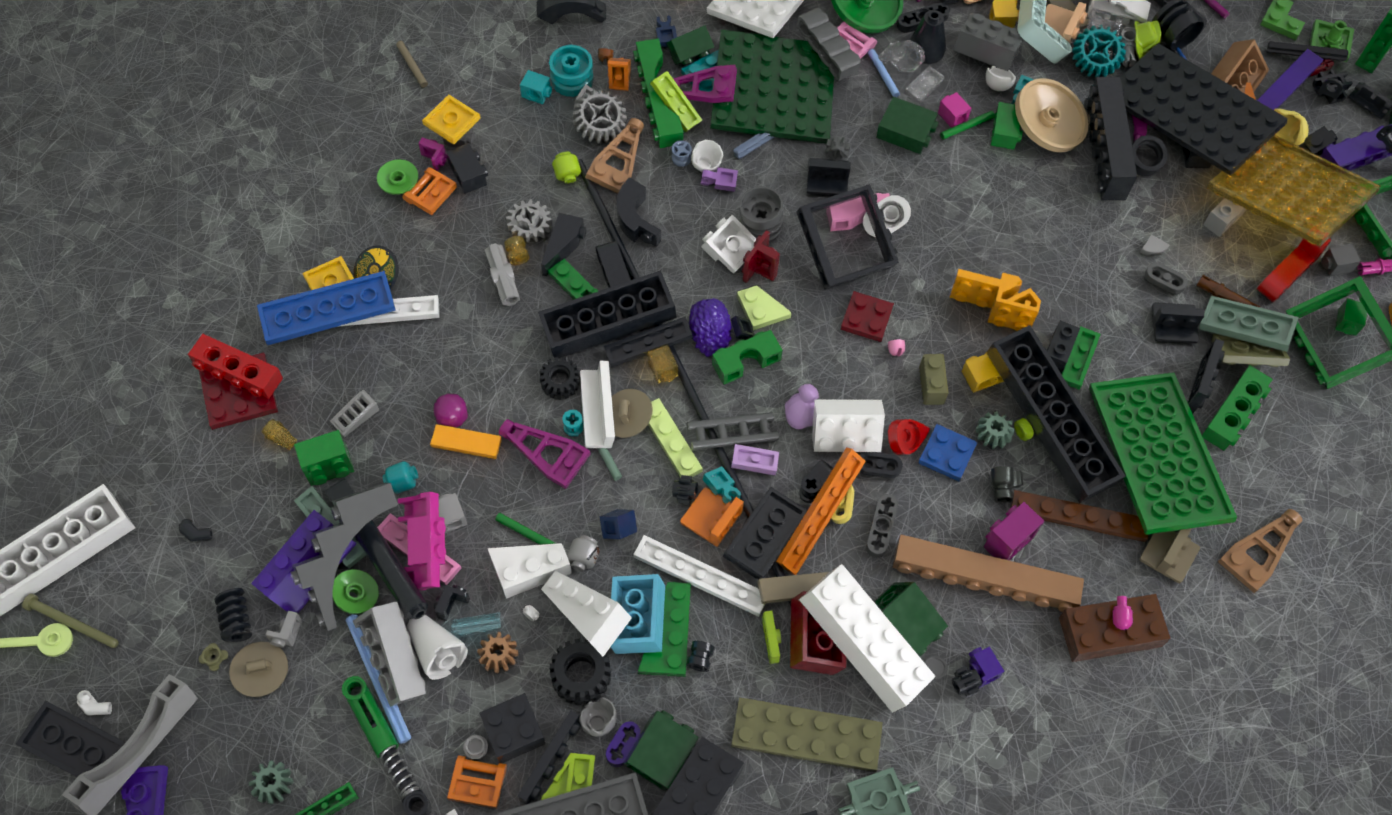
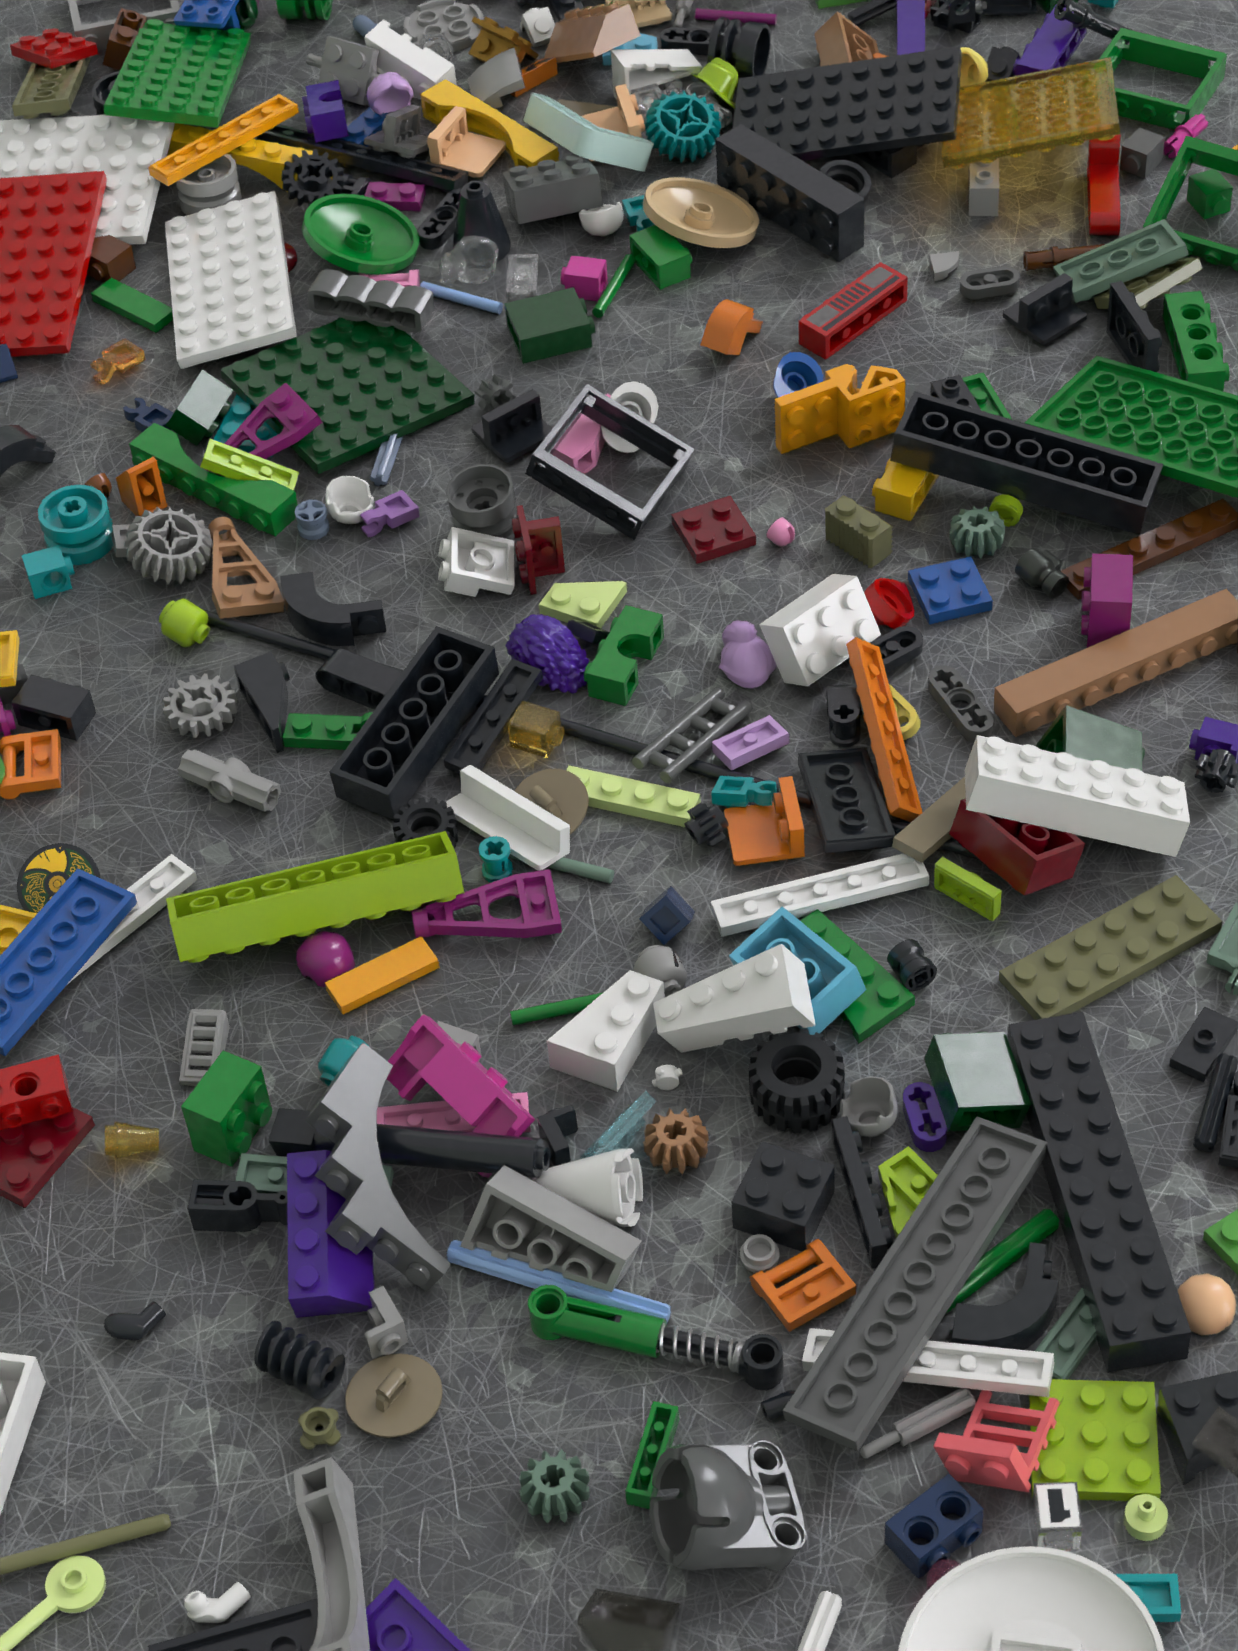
camera: 35 degrees left, 15 degrees down
bright green dish [333,569,379,614] -> none
clear yellow wheel [504,236,530,265] -> none
none -> lime brick [166,831,465,963]
none -> black piece [187,1179,288,1232]
none -> orange brick [700,299,763,356]
none -> blue piece [773,352,823,398]
none -> red brick [798,262,908,360]

